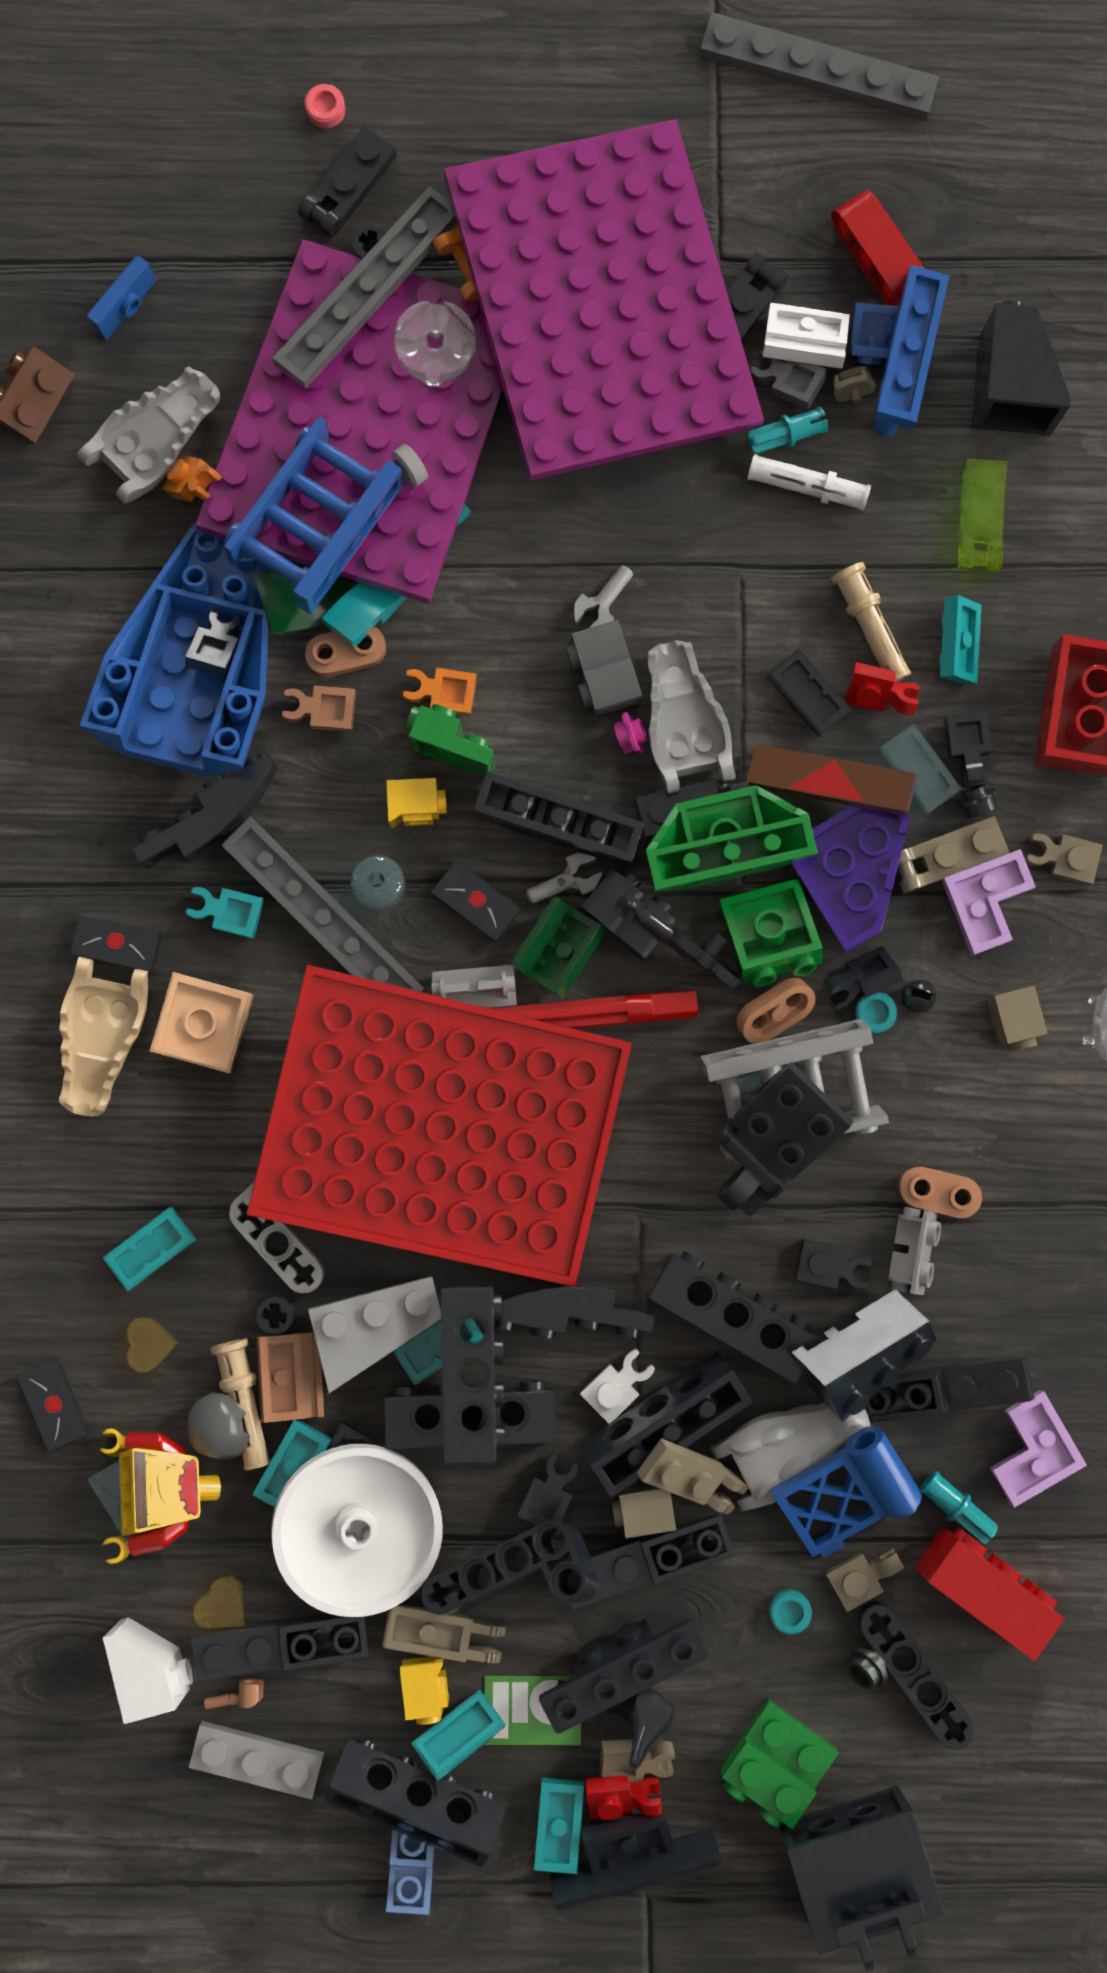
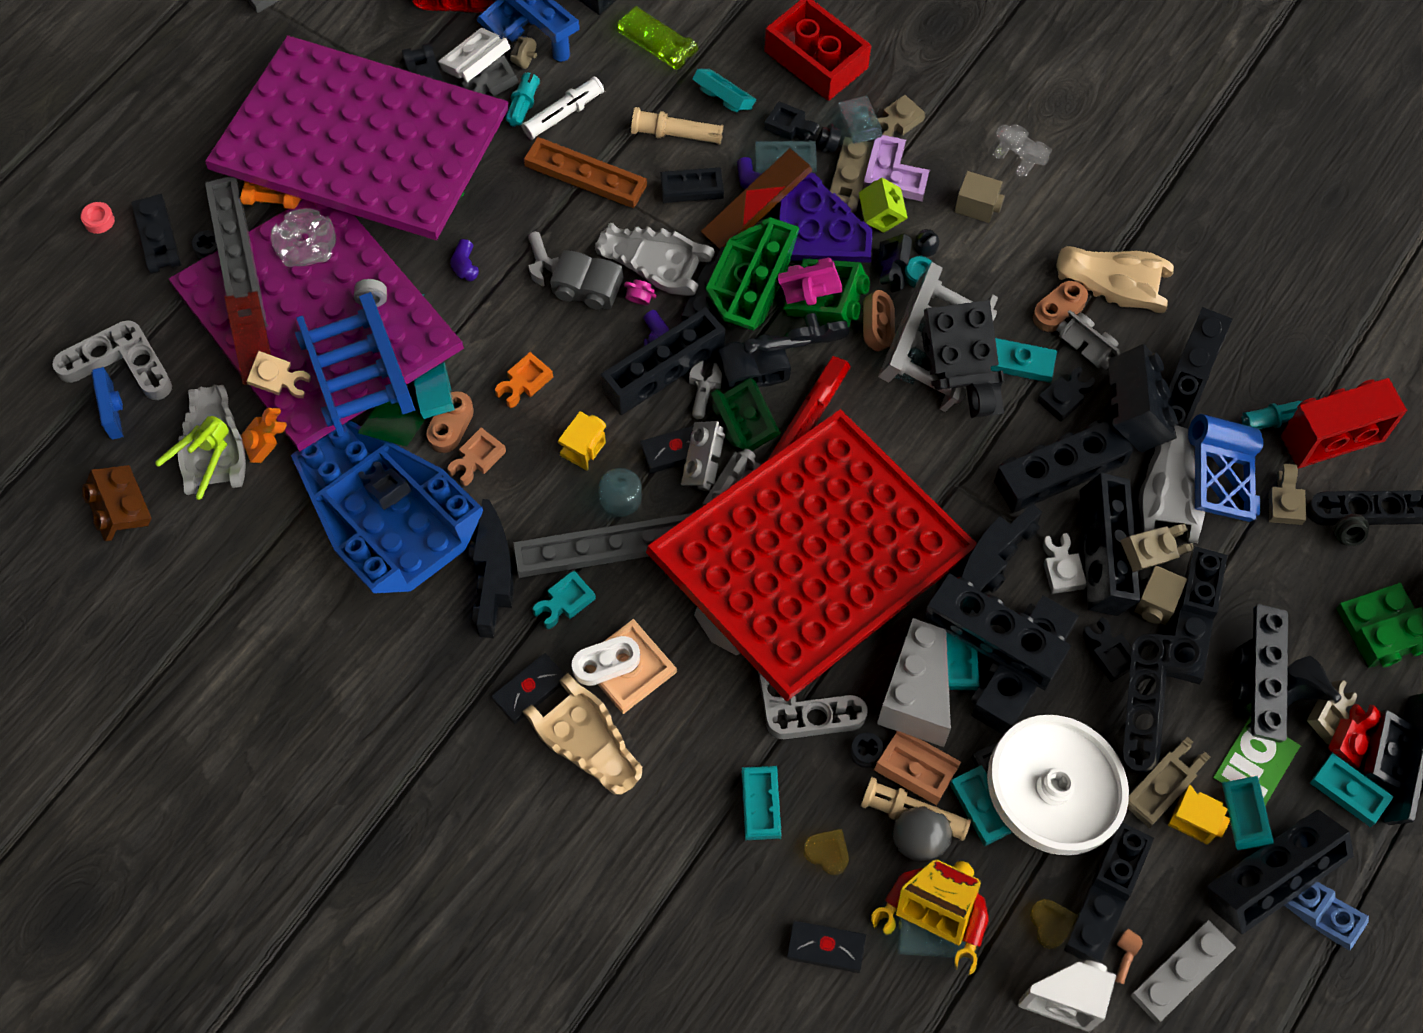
camera: 55 degrees left, 20 degrees down
green plate [405,704,496,778] -> none
teal tile [768,1589,812,1635] -> none
red plate [845,662,920,716] -> none
lavender plate [990,1390,1087,1508] -> none
none -> light grey beam [52,320,172,400]
none -> lime plant [155,416,229,500]
none -> clear red plate [224,291,271,385]
none -> tan plate [247,351,311,398]
none -> dark purple arm [450,239,479,282]
none -> dark orange plate [524,137,647,209]
none -> white plate [572,636,640,686]
none -> dark purple arm [643,310,669,346]
none -> light grey hinge [681,421,725,491]
none -> dark purple arm [737,157,761,189]
none -> dark pink hips [778,258,842,306]
none -> clear light blue plate [838,96,882,144]
none -> lime brick [858,178,908,233]
none -> teal plate [991,338,1057,383]
none -> tan animal [1056,246,1174,313]

